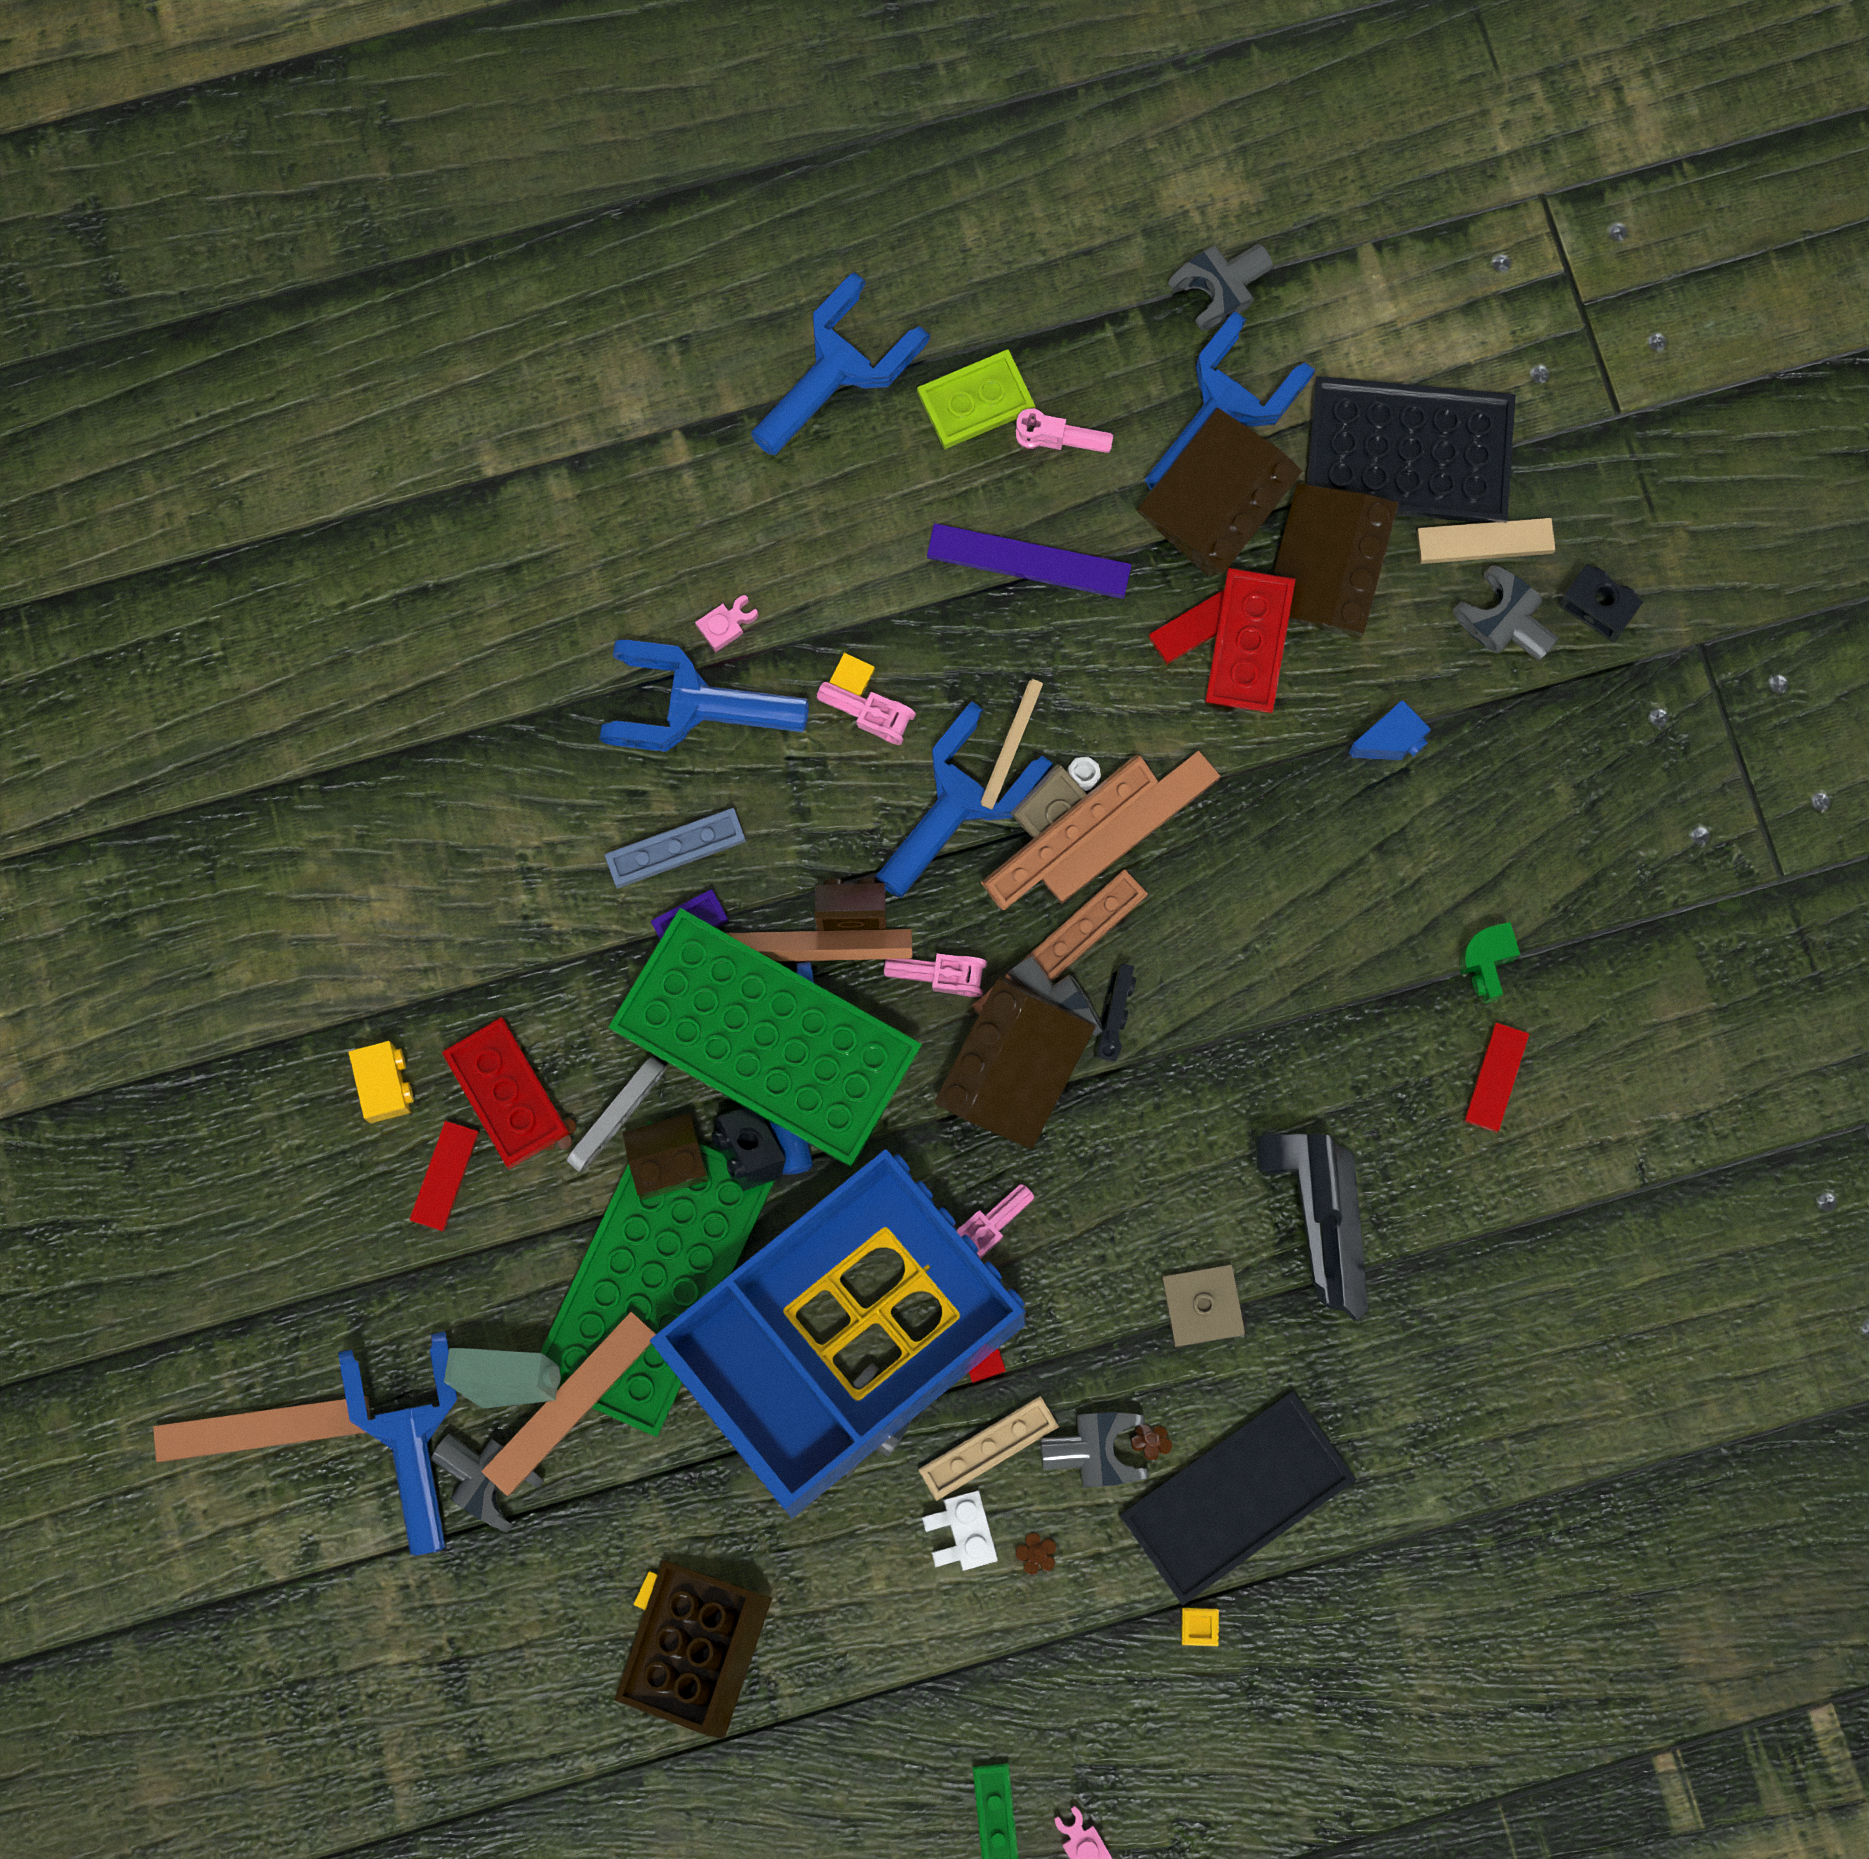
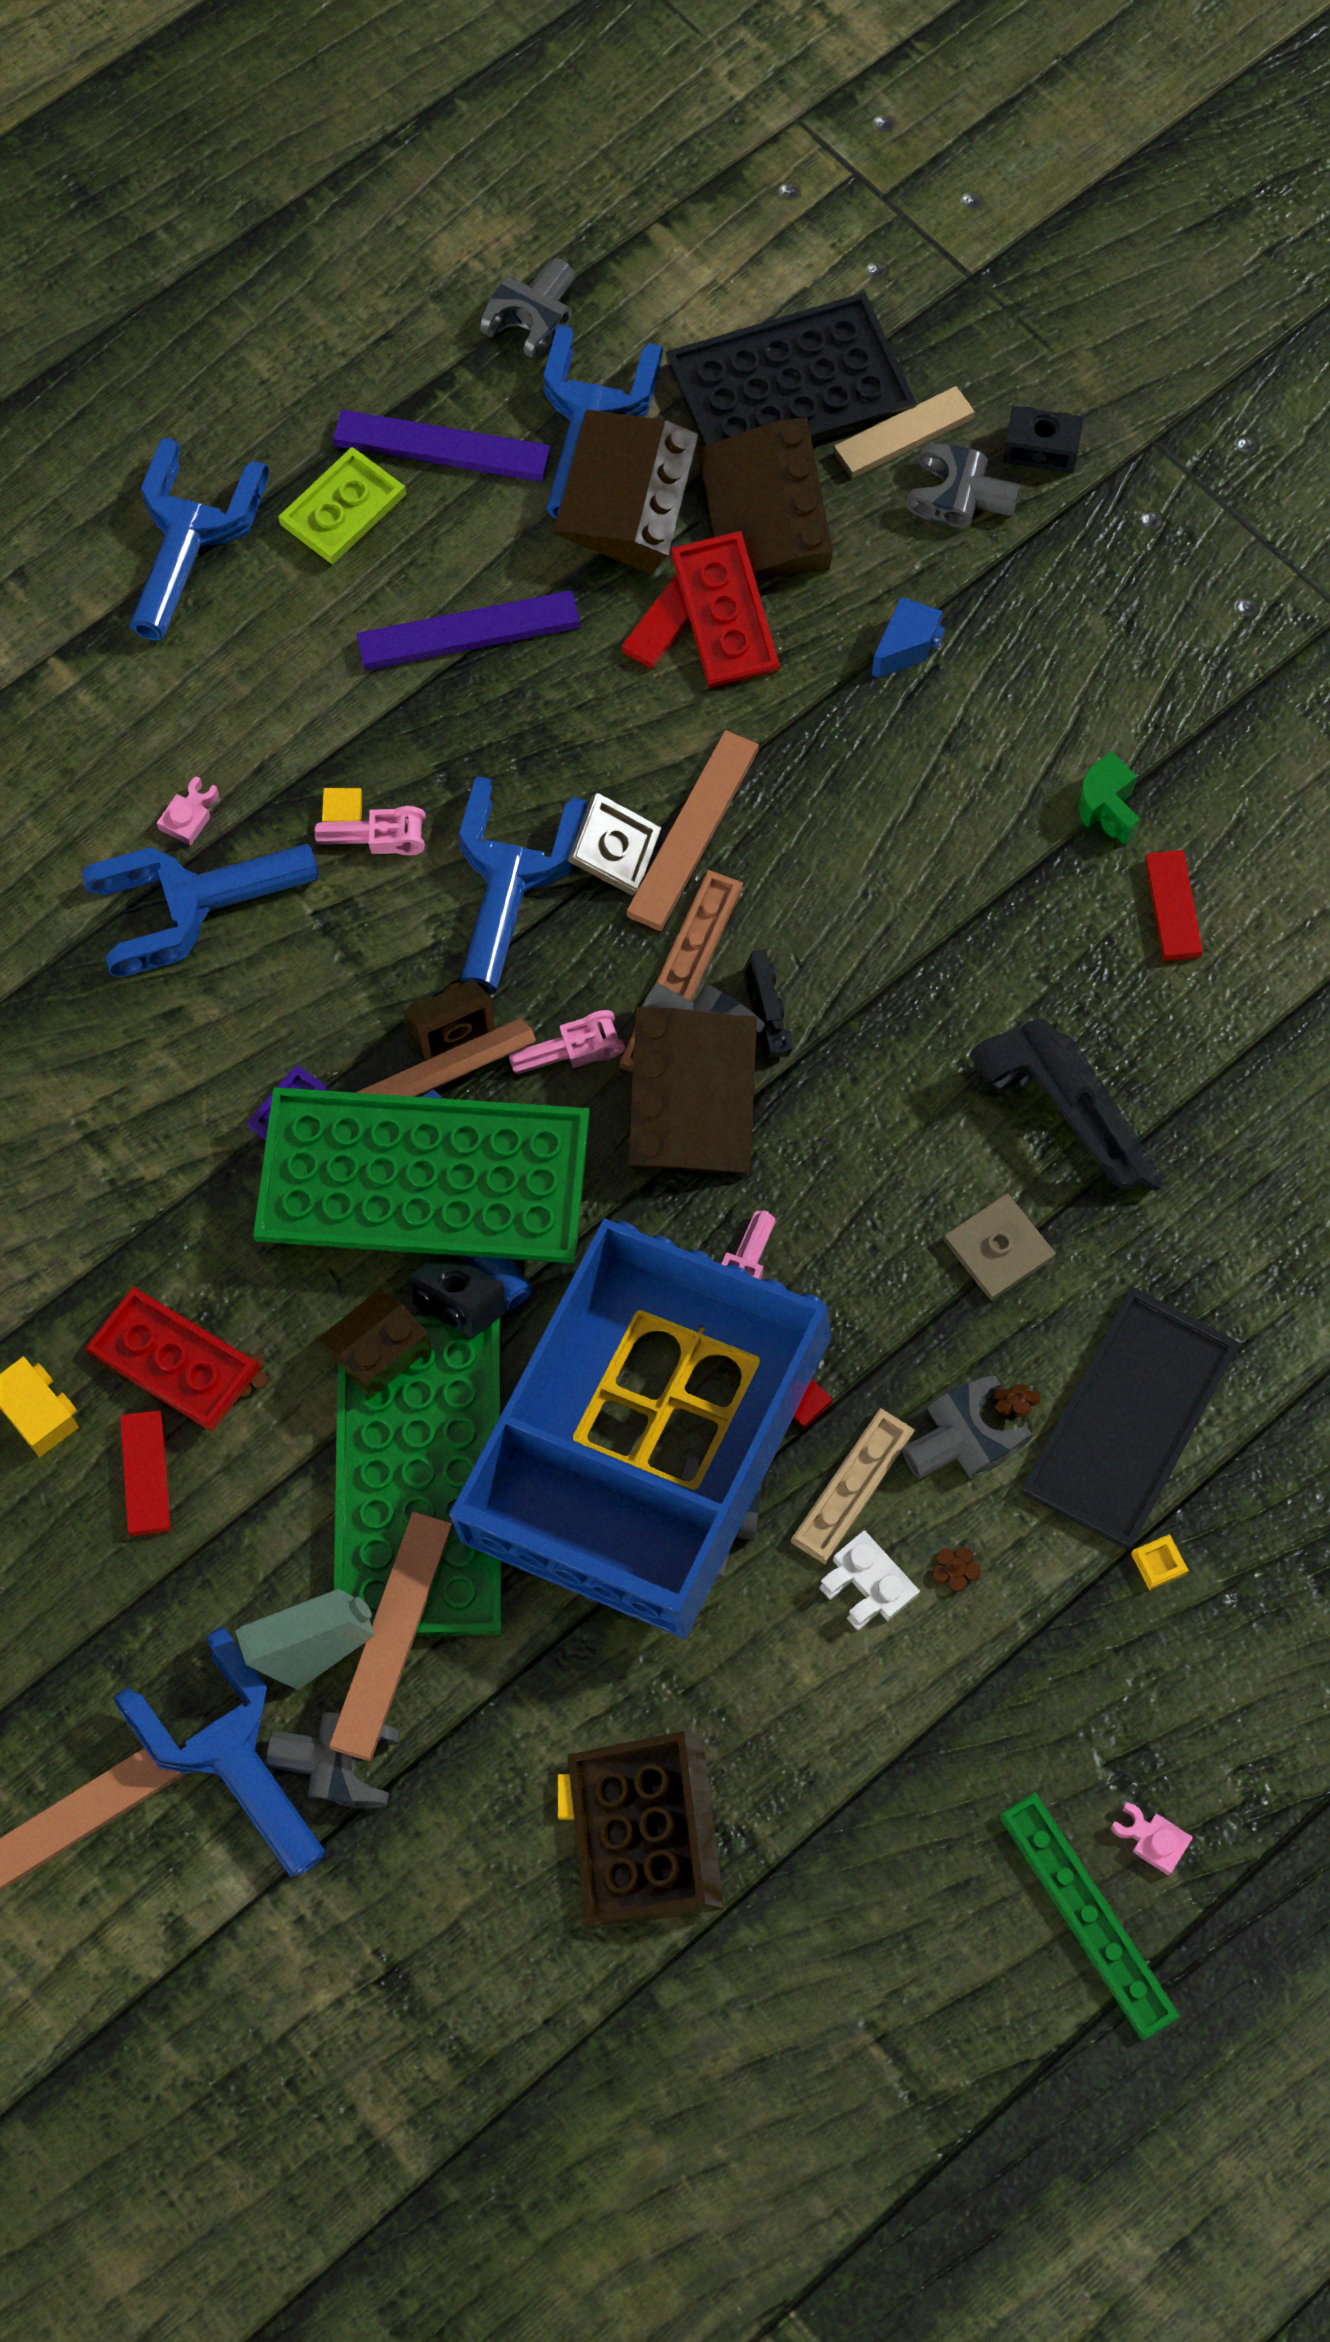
camera: 25 degrees left, 10 degrees down
light grey beam [567,1056,667,1173] -> none
sand blue plate [604,808,746,889] -> none
tan tile [980,679,1043,810] -> none
nougat tile [981,755,1159,910] -> none
bright pink connector [1016,409,1113,453] -> none
white tile [1066,757,1101,792] -> none
none -> dark purple tile [333,409,551,482]

